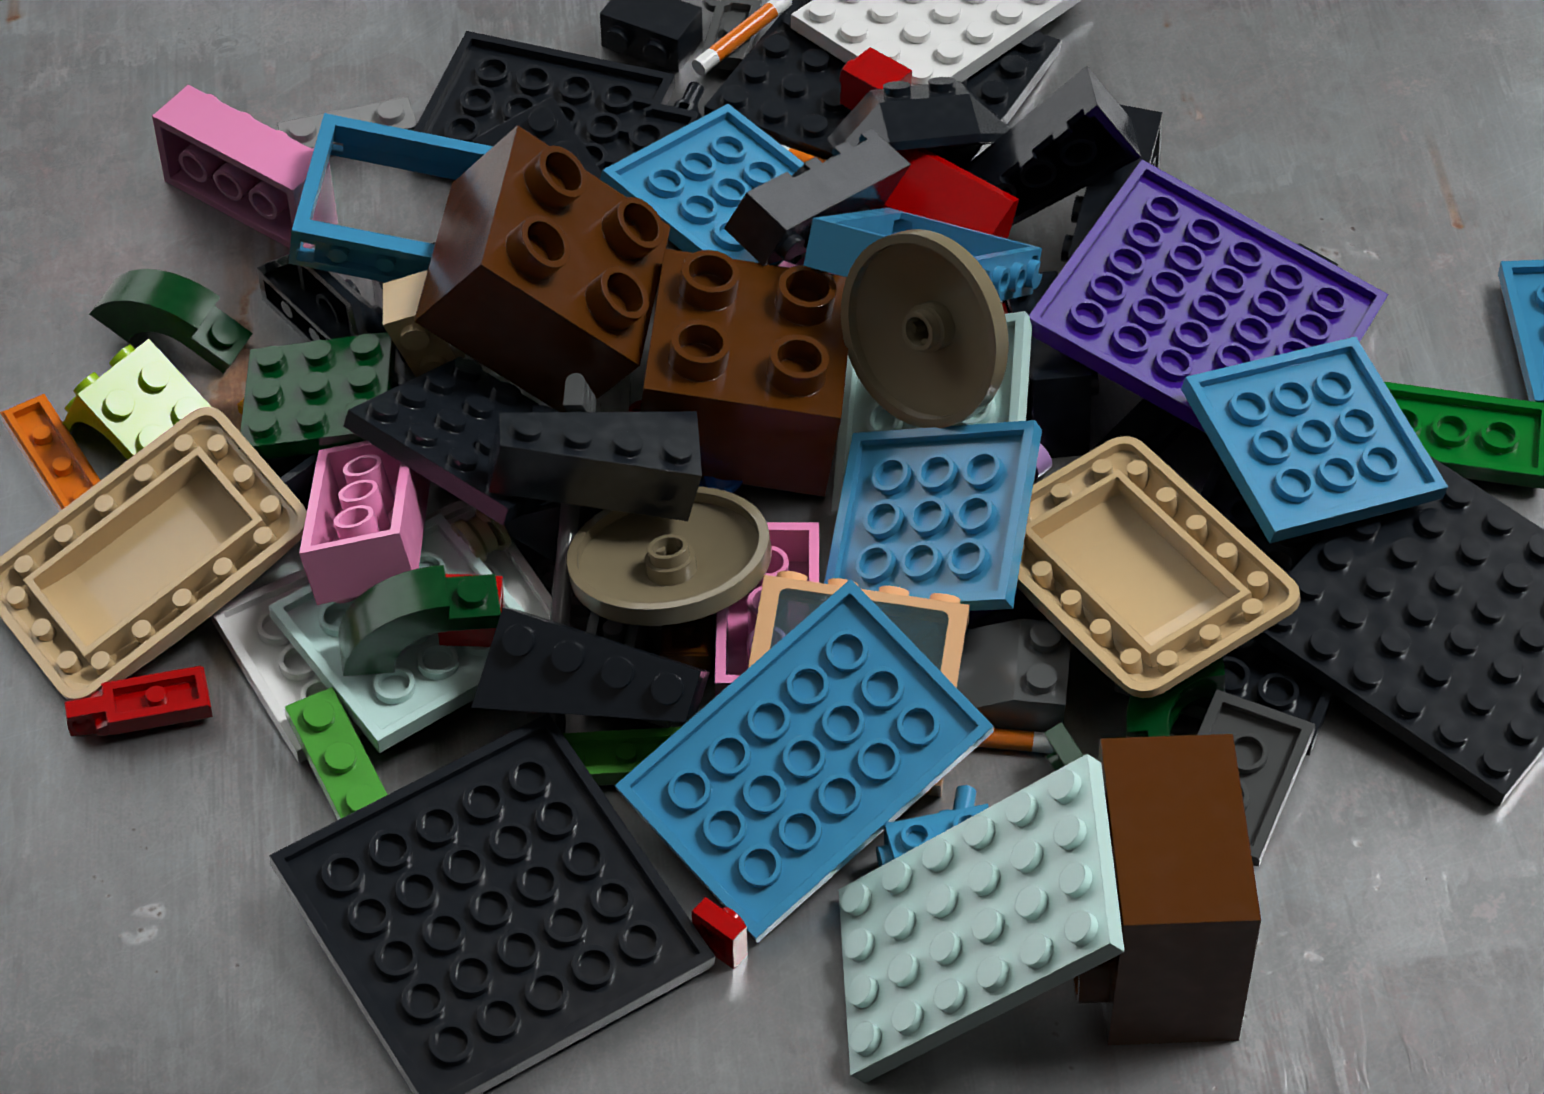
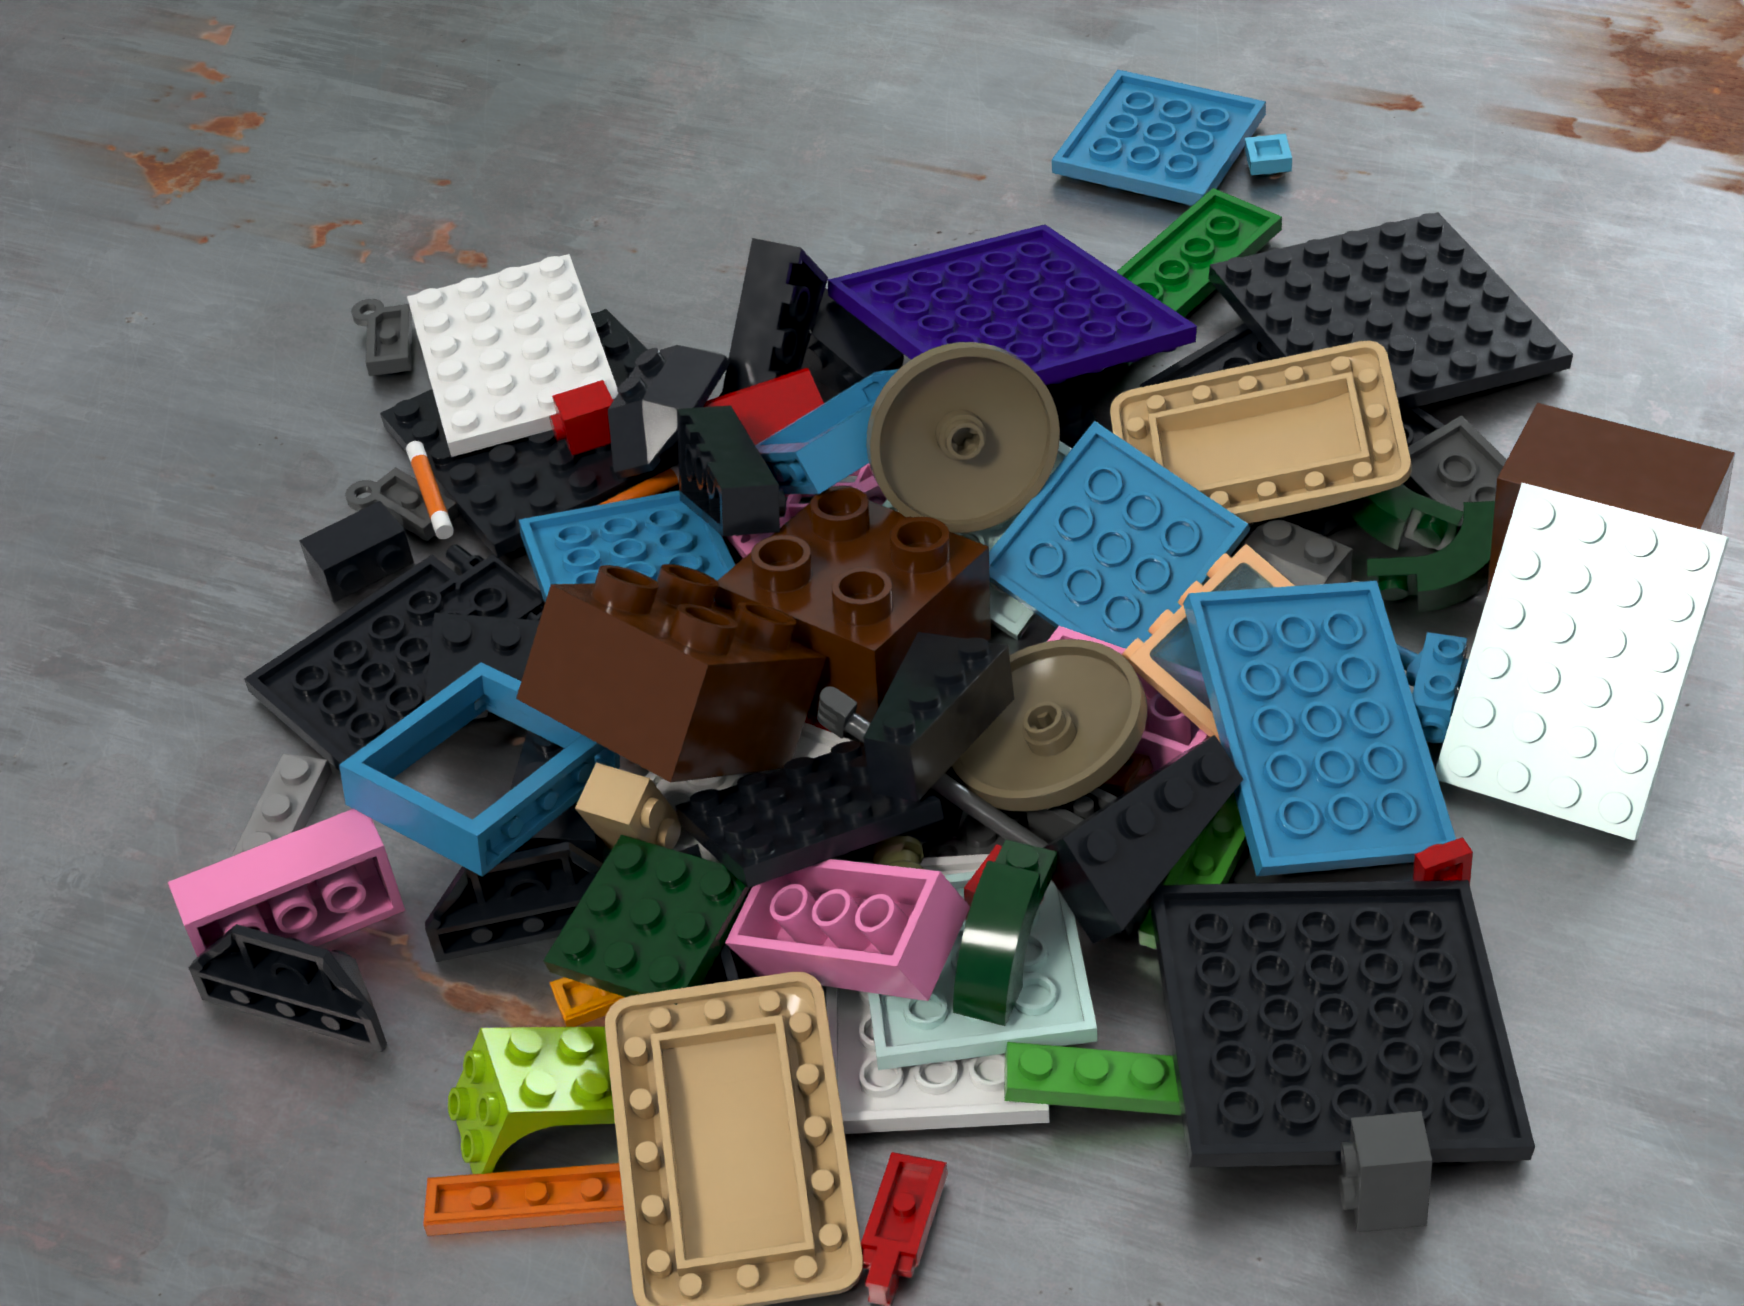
camera: 55 degrees left, 5 degrees down
dark green arch [89,269,253,374] -> none
dark azure plate [1181,337,1448,543] -> none
none -> black wedge [189,924,387,1052]
none -> dark grey brick [1339,1111,1432,1232]

